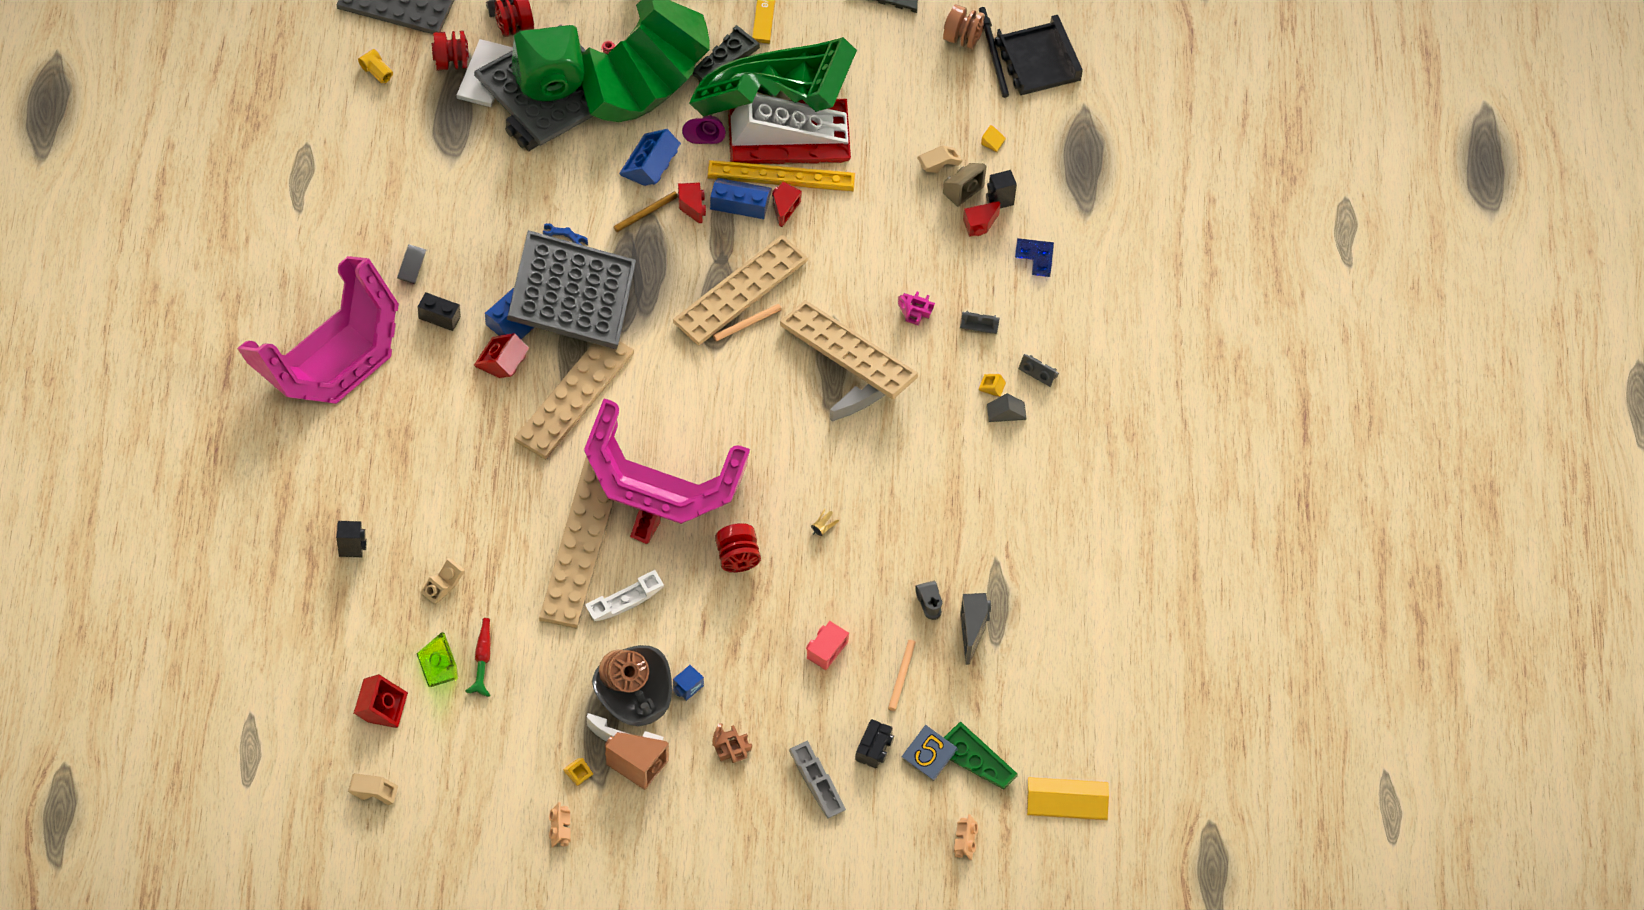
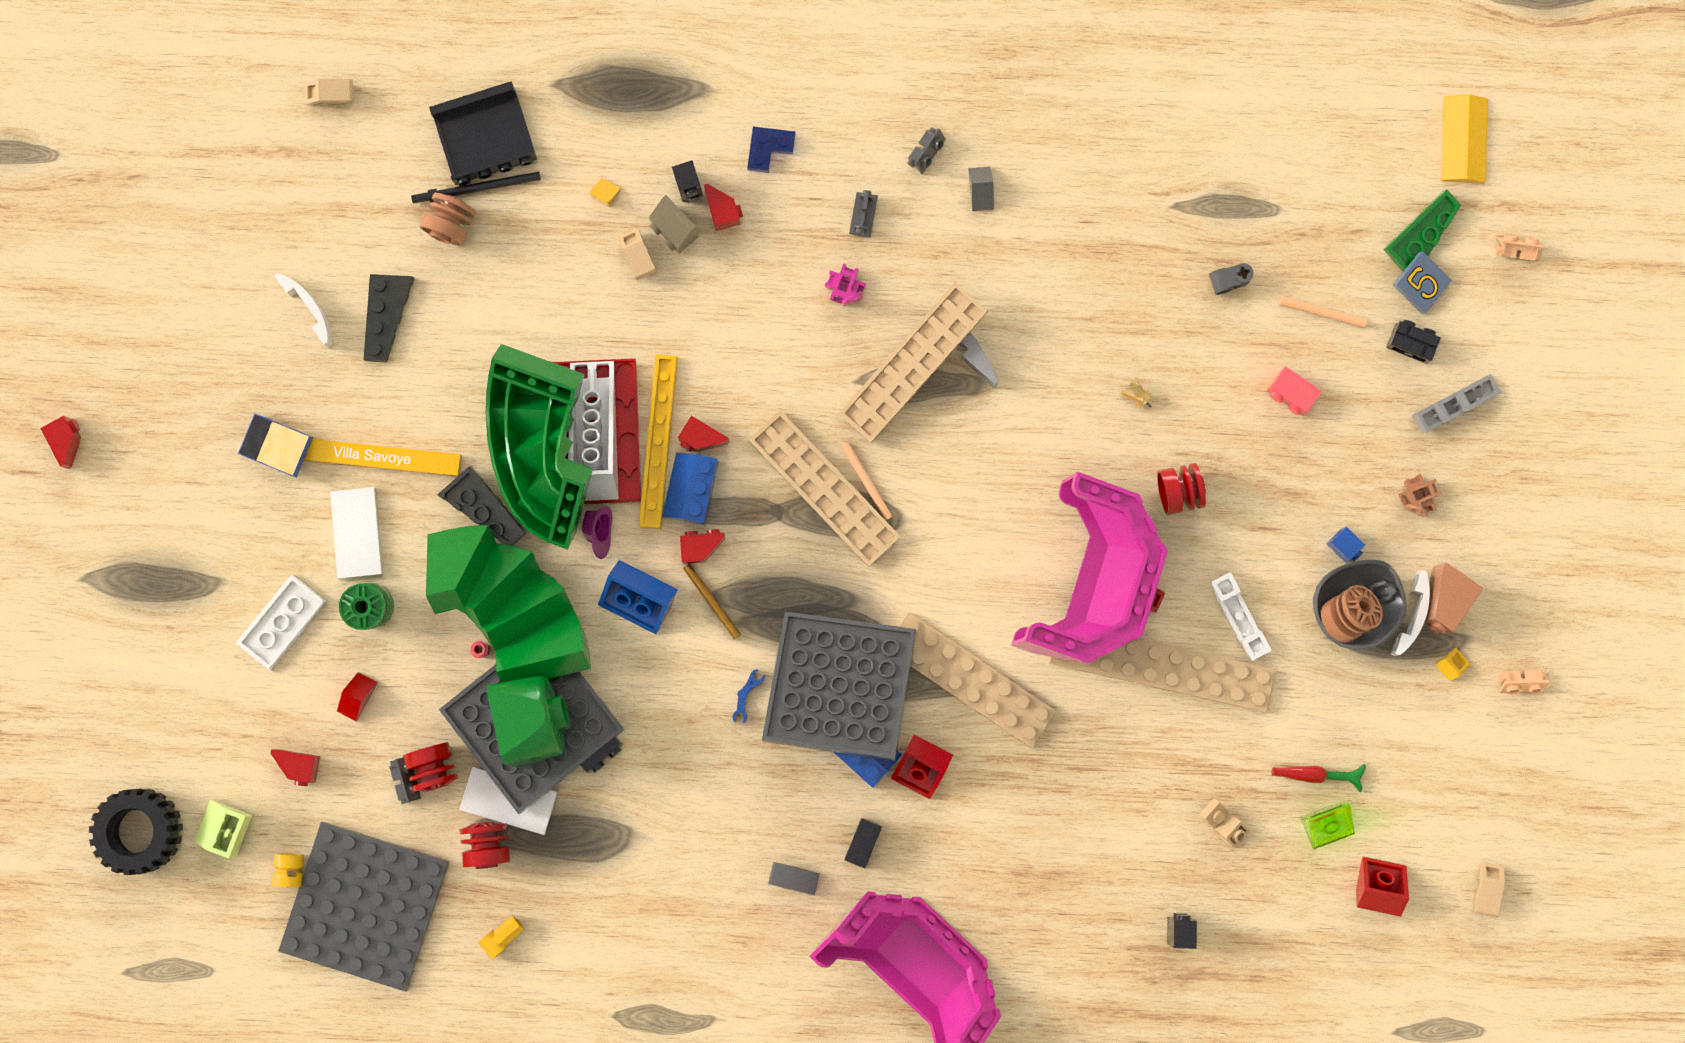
camera: 85 degrees left, 25 degrees up
dark grey slope [960,593,991,665] -> none
yellow slope [979,374,1006,397] -> none

